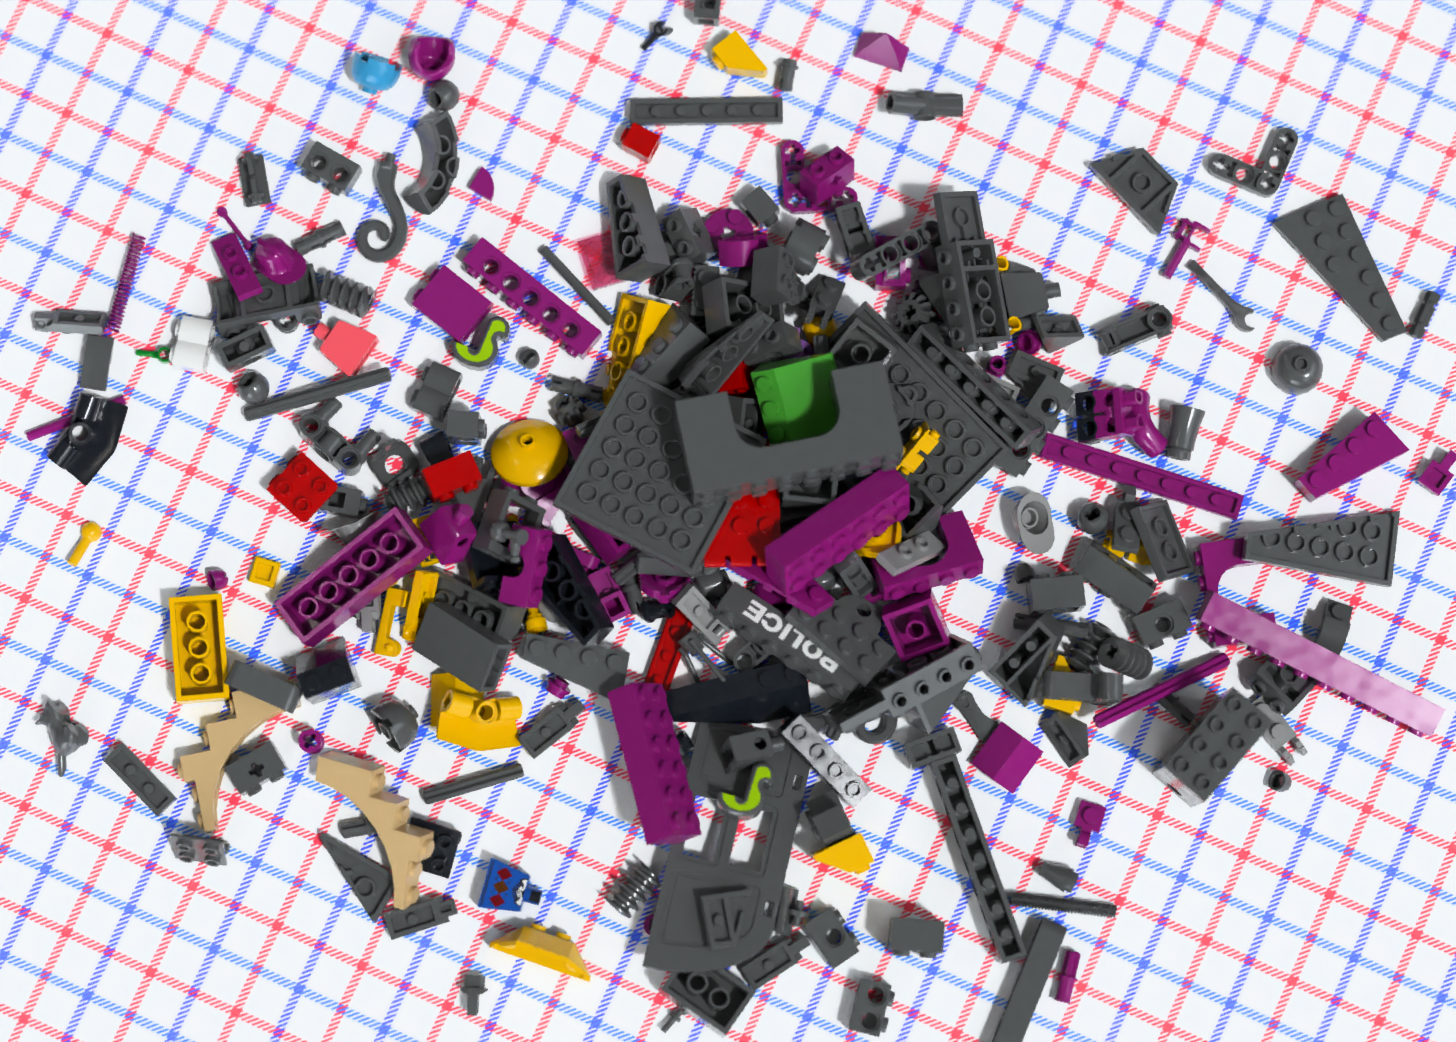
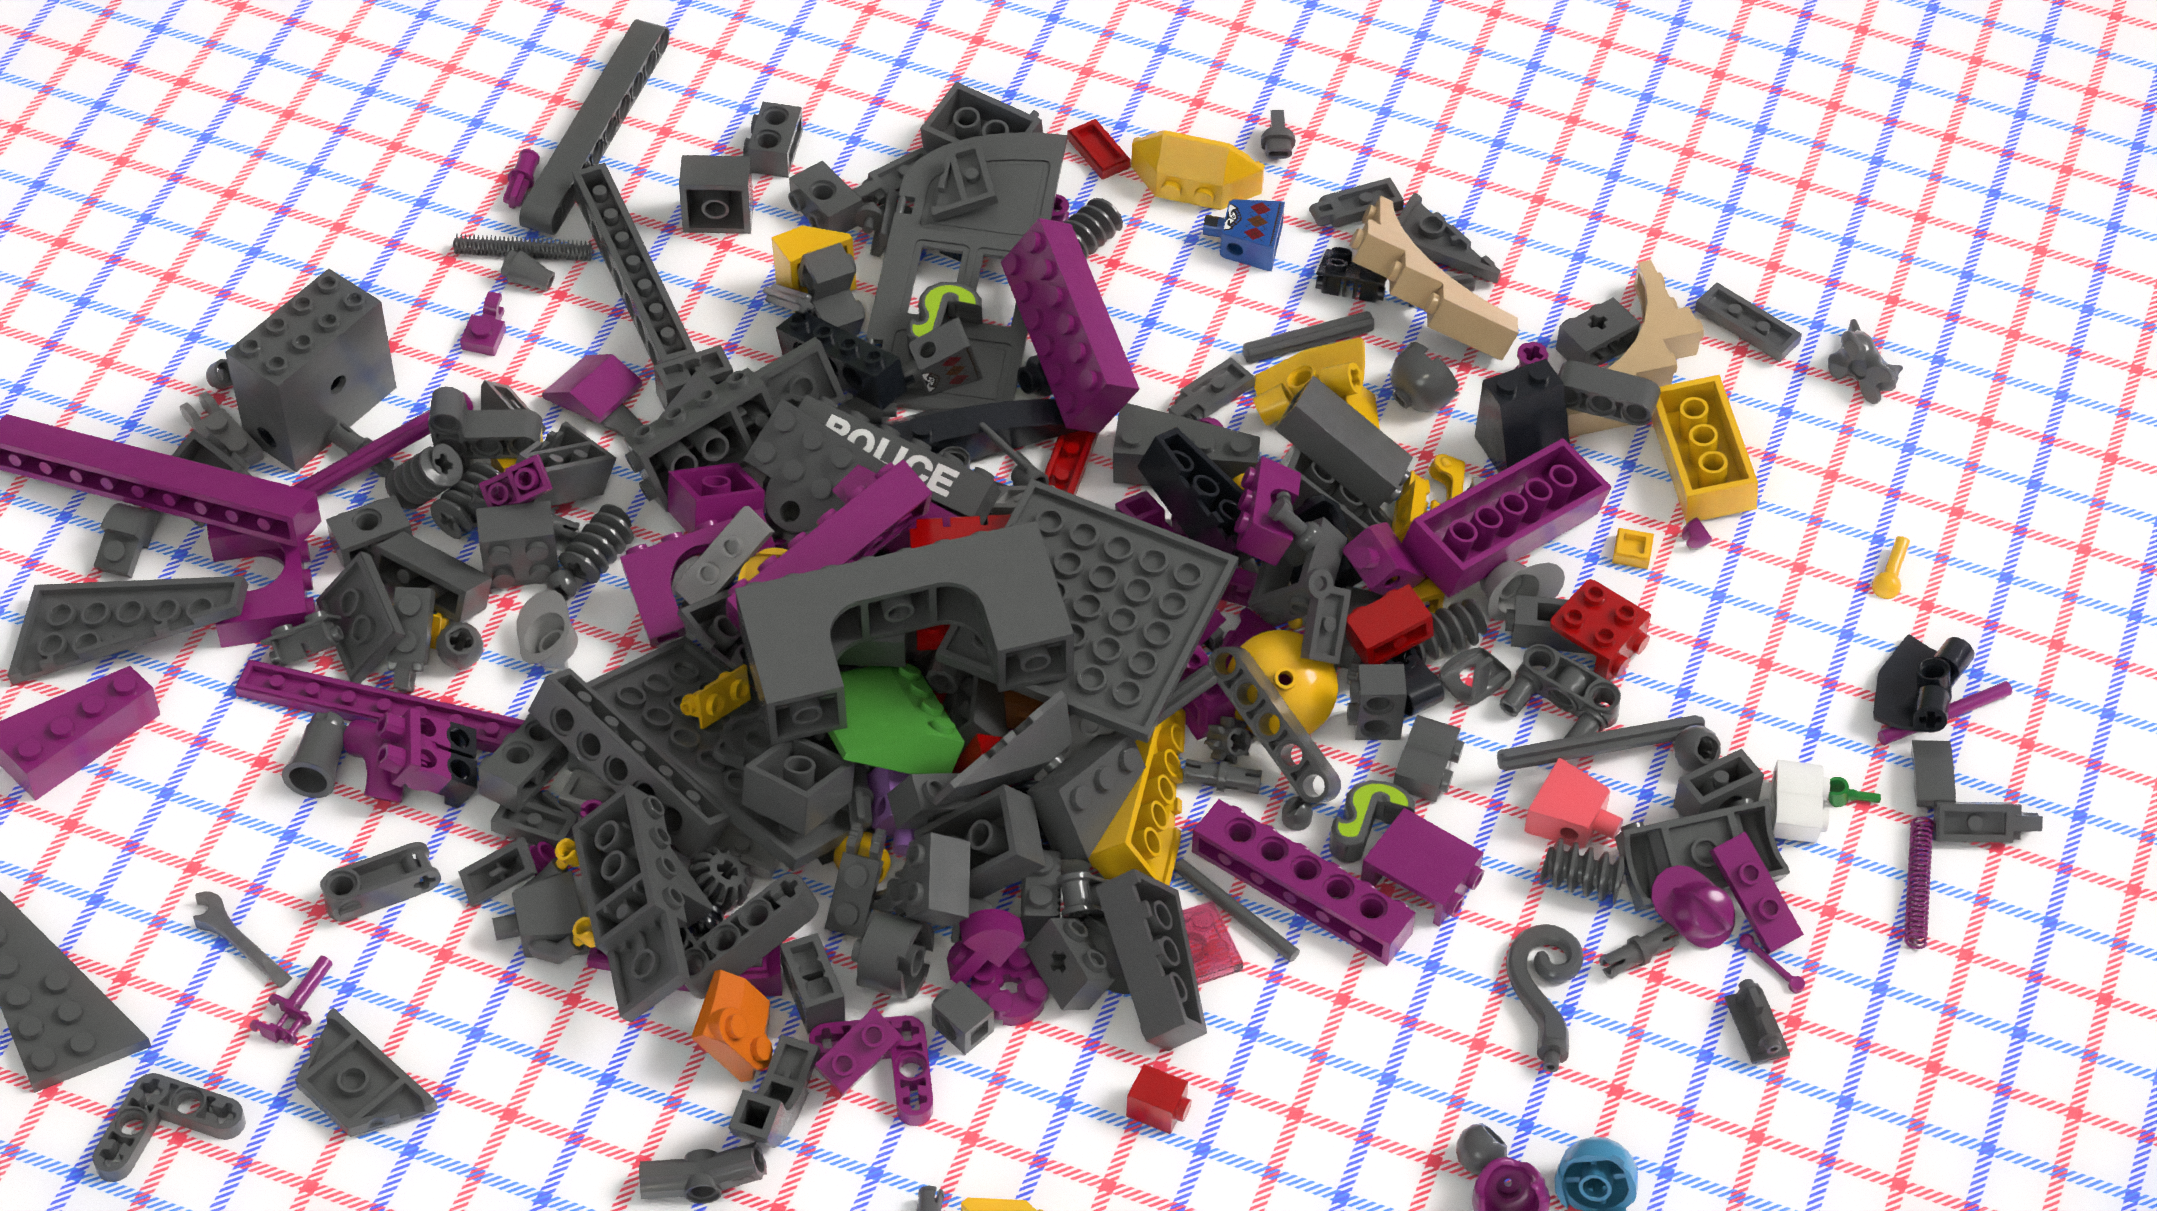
camera: 175 degrees right, 30 degrees down
dark grey hinge [171,833,230,867] -> none
dark grey brick [301,140,363,197] -> none
dark grey brick [404,110,460,215] -> none
magenta tile [469,167,495,202] -> none
dark grey plate [630,97,783,126] -> none
dark grey cylinder [1270,343,1324,396] -> none
none -> dark grey hinge [260,610,344,667]
none -> magenta slope [479,454,553,507]
none -> dark grey piece [558,504,634,584]
none -> orange slope [691,970,773,1082]
none -> dark grey arch [728,1034,821,1148]
none -> dark grey axle [763,283,814,314]
none -> red tile [1067,119,1131,180]
none -> dark grey beam [1208,647,1341,803]
none -> dark grey hinge [1300,568,1352,665]

